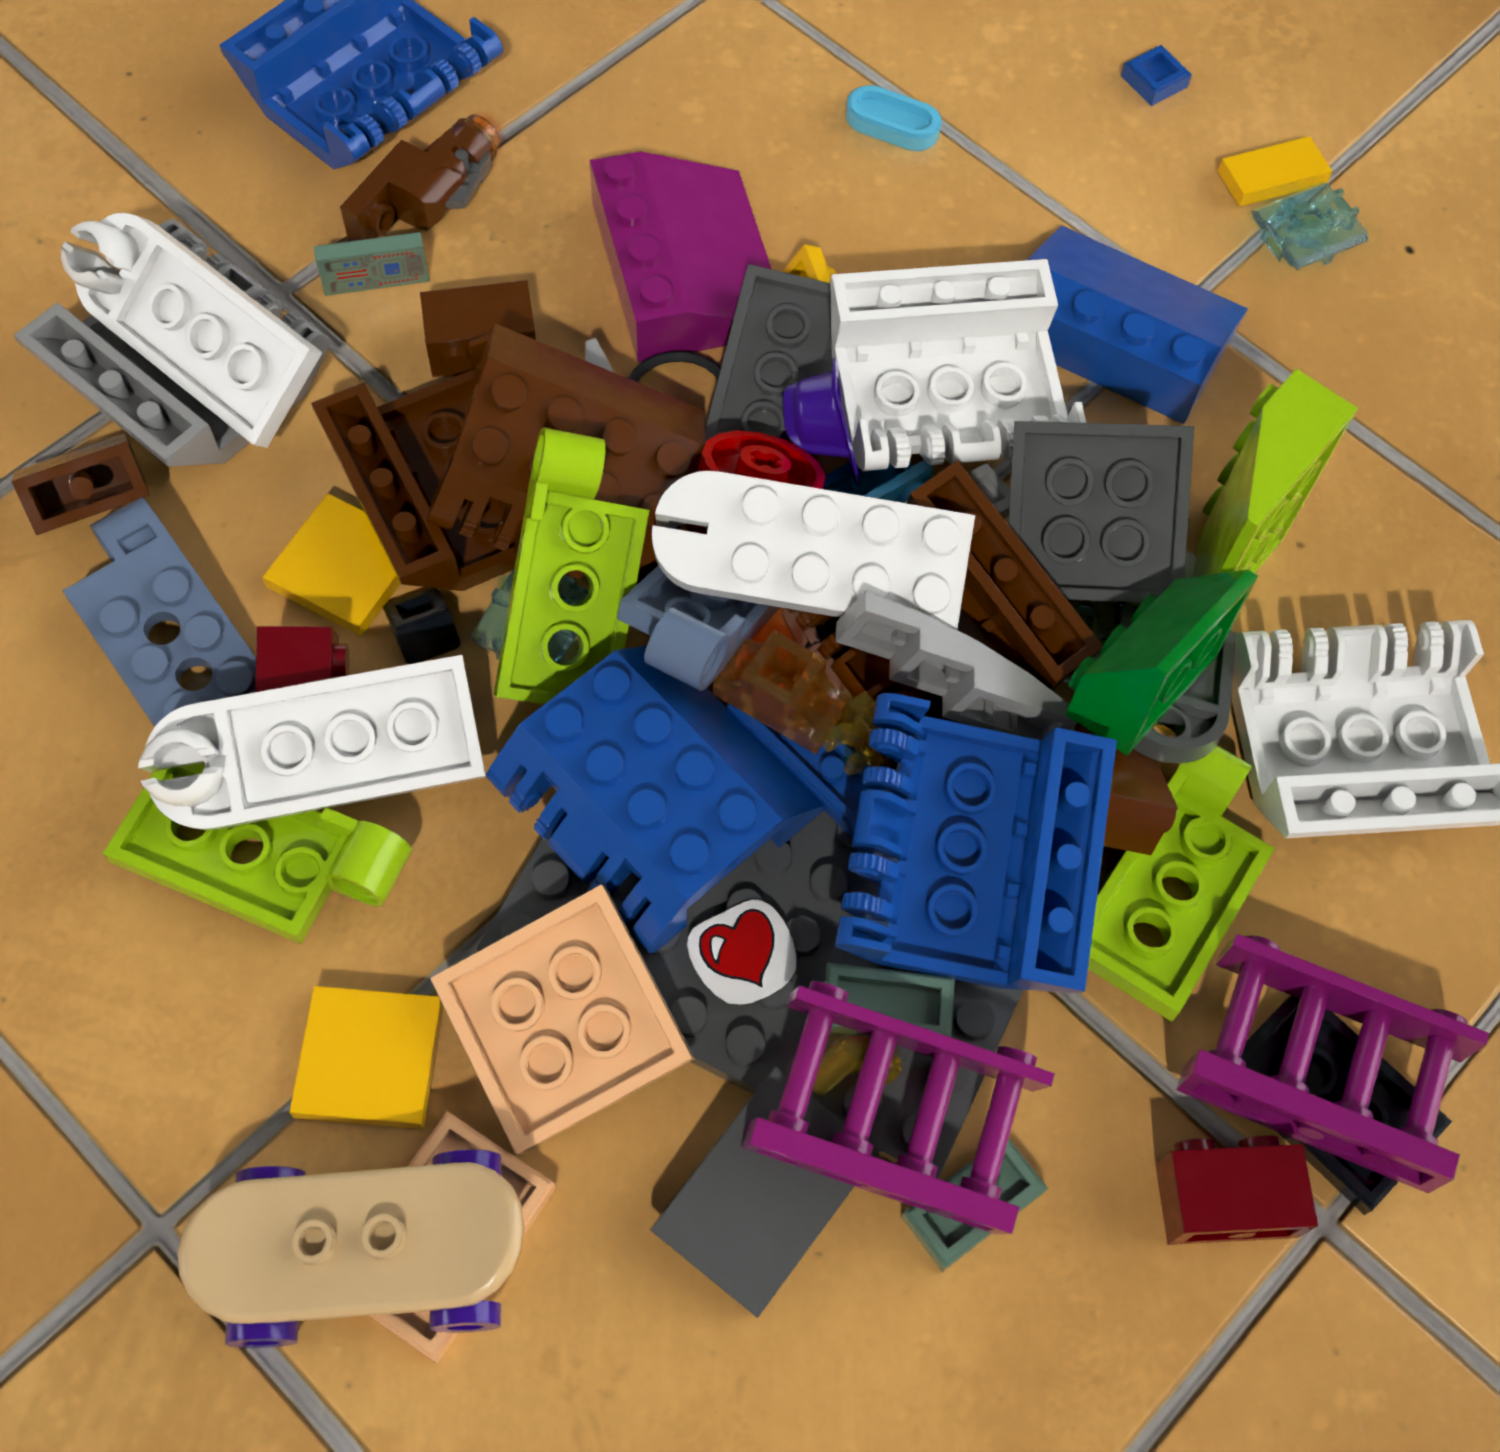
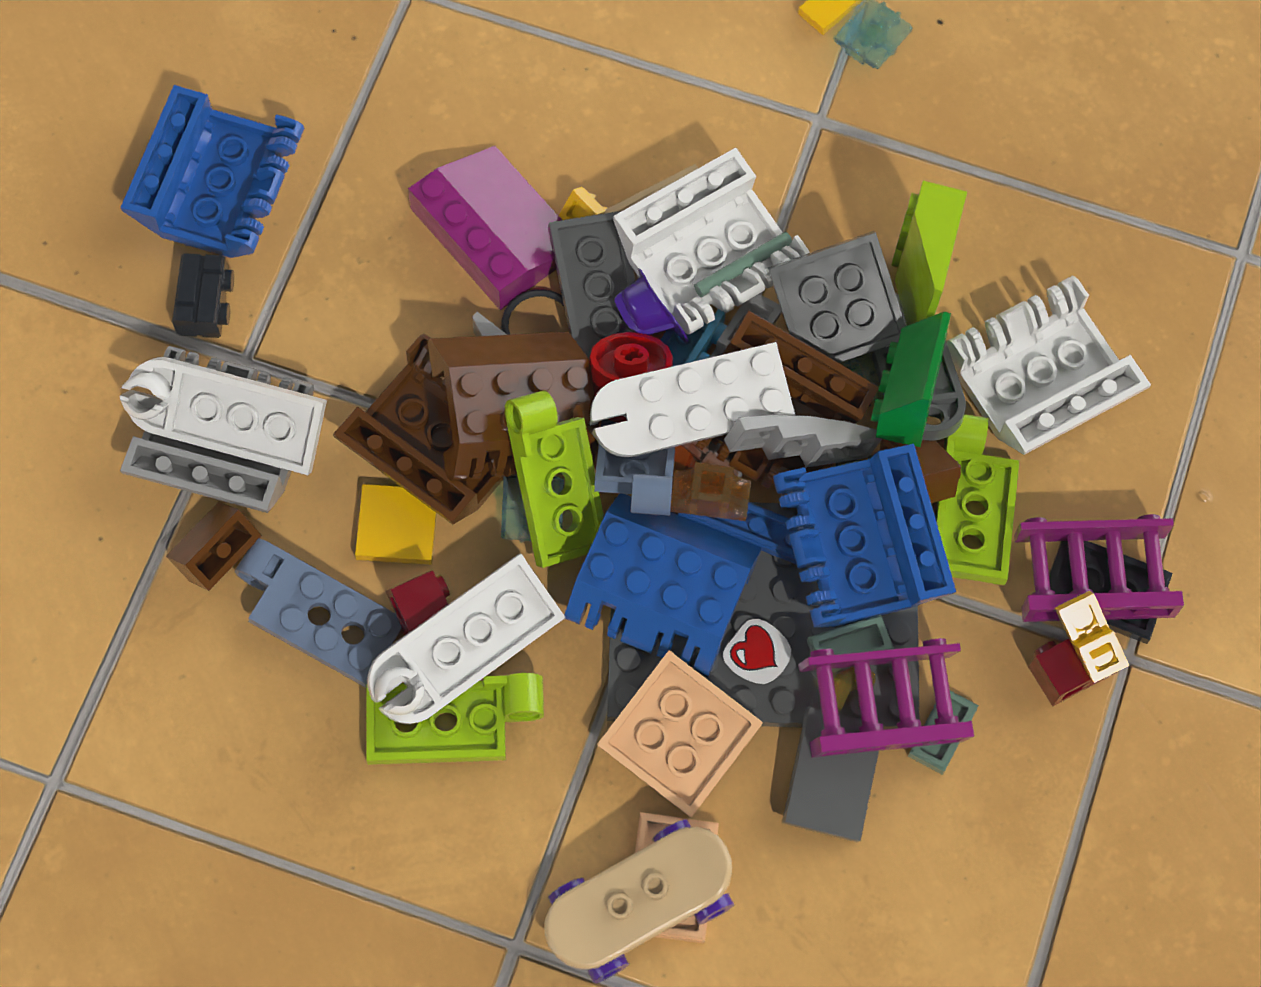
camera: 25 degrees left, 5 degrees up
yellow tile [289,986,443,1129] -> none
sand green tile [314,232,430,296] -> none
reddish brown plate [340,114,500,242] -> none
black slope [383,588,460,664] -> none
reddish brown brick [420,280,536,377] -> none
clear yellow tile [824,691,894,775] -> none
medium azure tile [846,85,941,151] -> none
blue slope [1027,226,1248,424] -> none
none -> black brick [172,253,234,338]
none -> sand green bar [694,231,792,297]
none -> slope [1055,591,1129,683]

